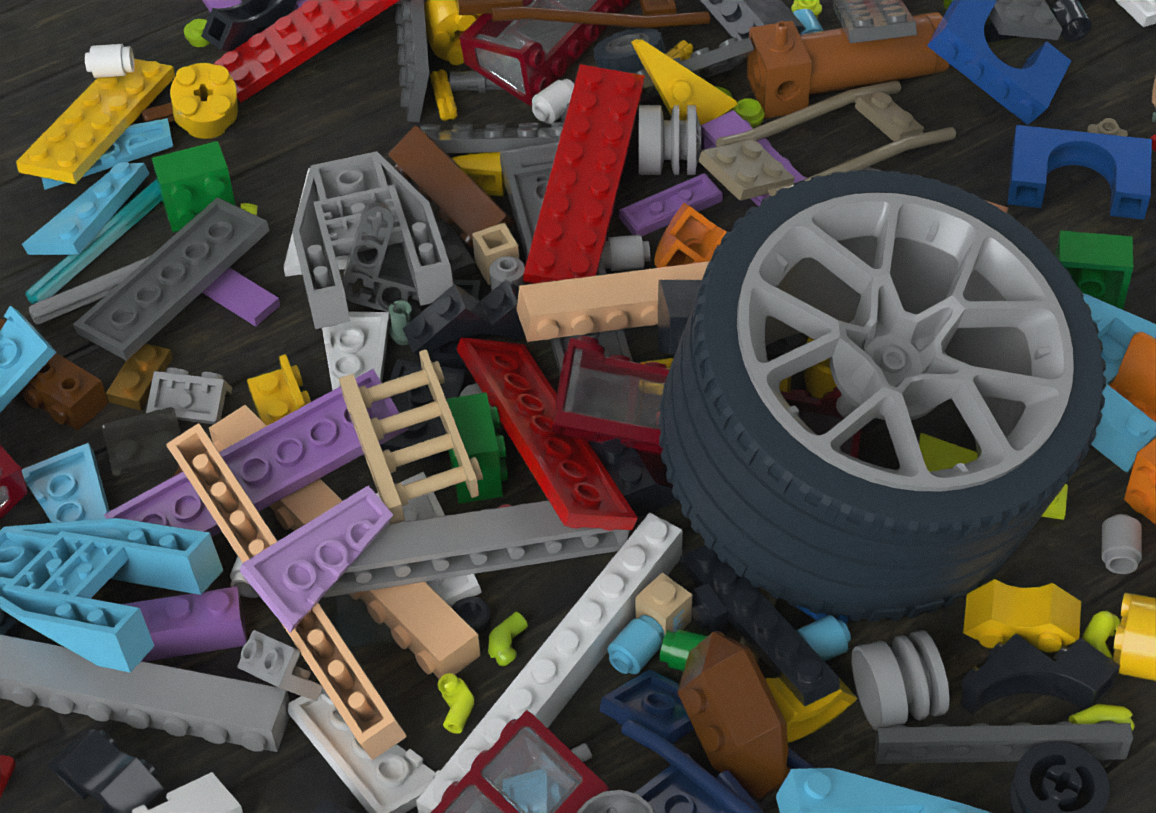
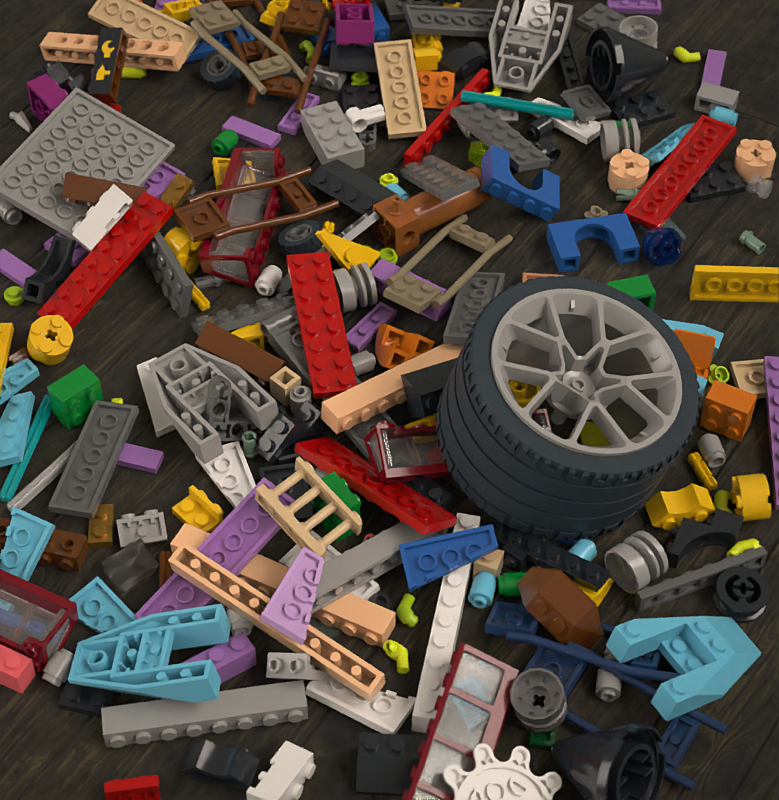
camera: 25 degrees left, 0 degrees up
none -> blue wing [399,524,498,592]
none -> yellow axle [688,452,718,491]

